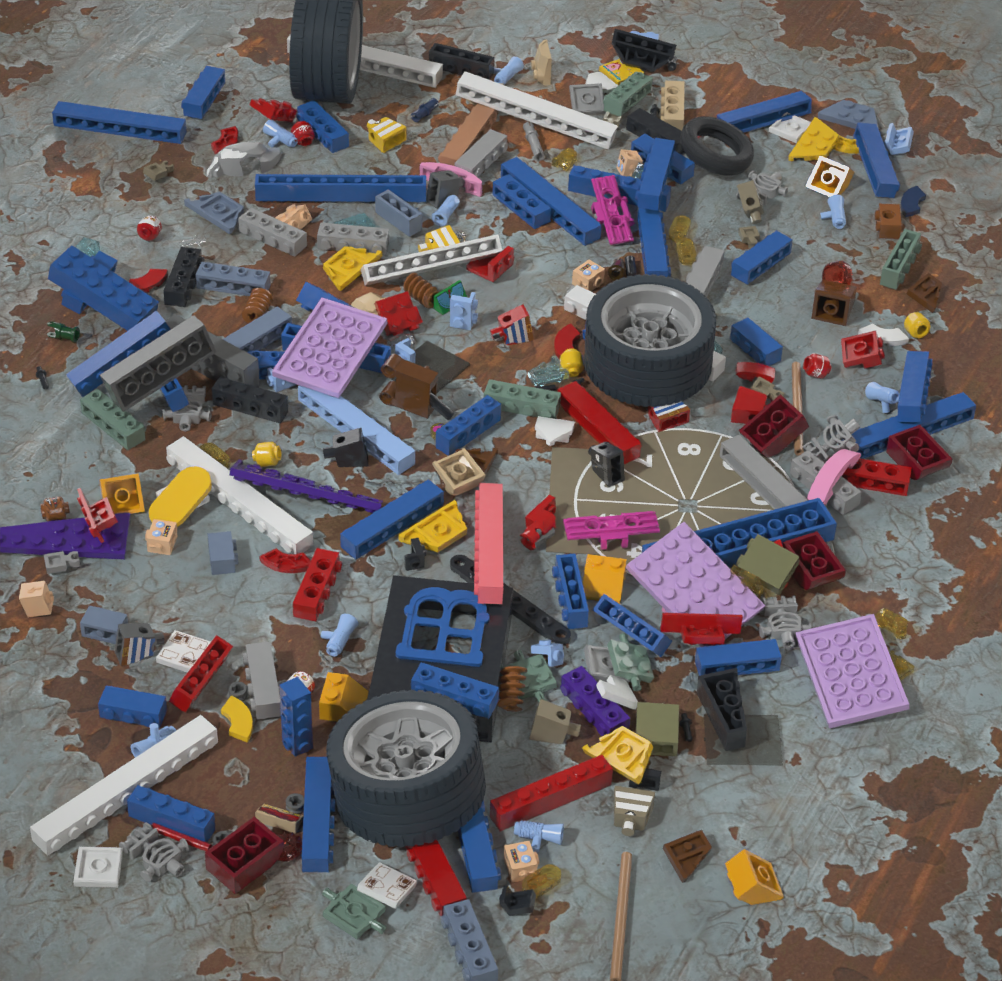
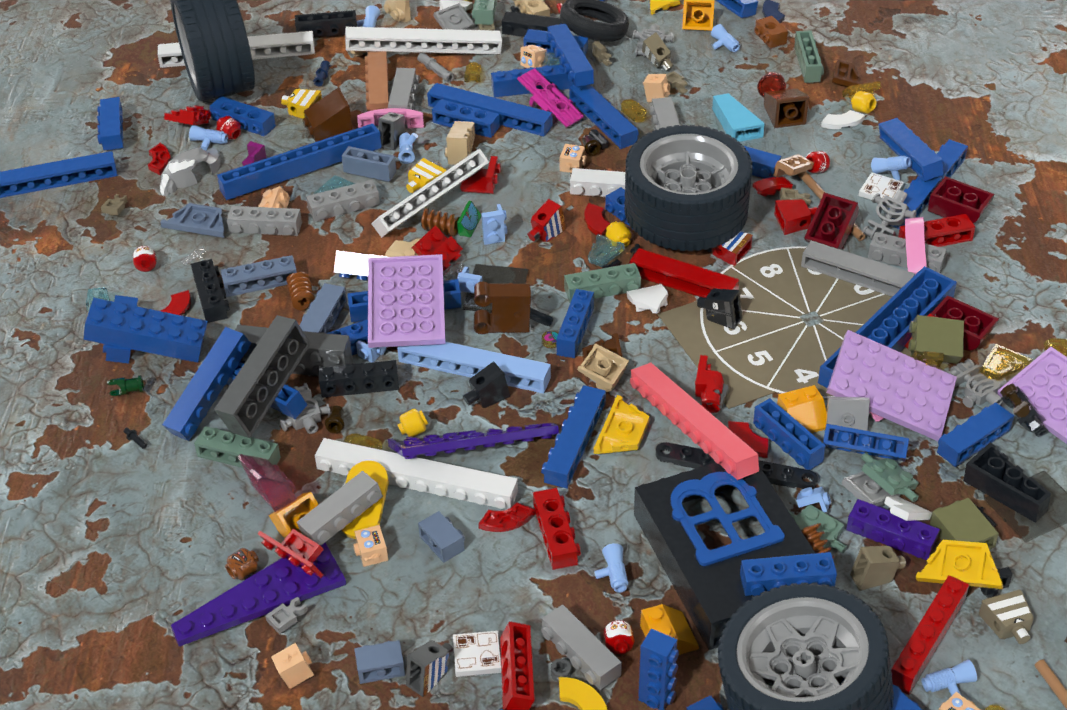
camera: 25 degrees left, 0 degrees up
yellow wing [323,246,382,291] -> none
black bracket [404,538,426,571] -> none
dark pink piece [563,511,660,550] -> none
red bracket [660,613,743,645] -> none
clear yellow plate [669,215,691,242] -> none
blue brick [731,230,793,285] -> none
red plate [841,330,885,369] -> none
none -> clear pink slope [237,454,297,512]
none -> magenta panel [242,141,267,166]
none -> light grey brick [297,471,383,546]
none -> reddish brown slope [302,88,352,142]
none -> dark brown cone [325,406,345,433]
none -> tan wedge [445,121,475,165]
none -> dark tan plate [592,41,612,66]
none -> light nougat head [643,74,670,102]
none -> medium azure slope [712,93,764,142]
none -> red tile [728,421,768,458]
none -> medium nougat bracket [774,154,814,177]
none -> light grey plate [826,396,870,431]
none -> clear yellow plate [842,81,881,99]
none -> white tile [858,172,904,200]
none -> clear yellow wing [979,344,1033,380]
none -> hips [1000,384,1048,437]

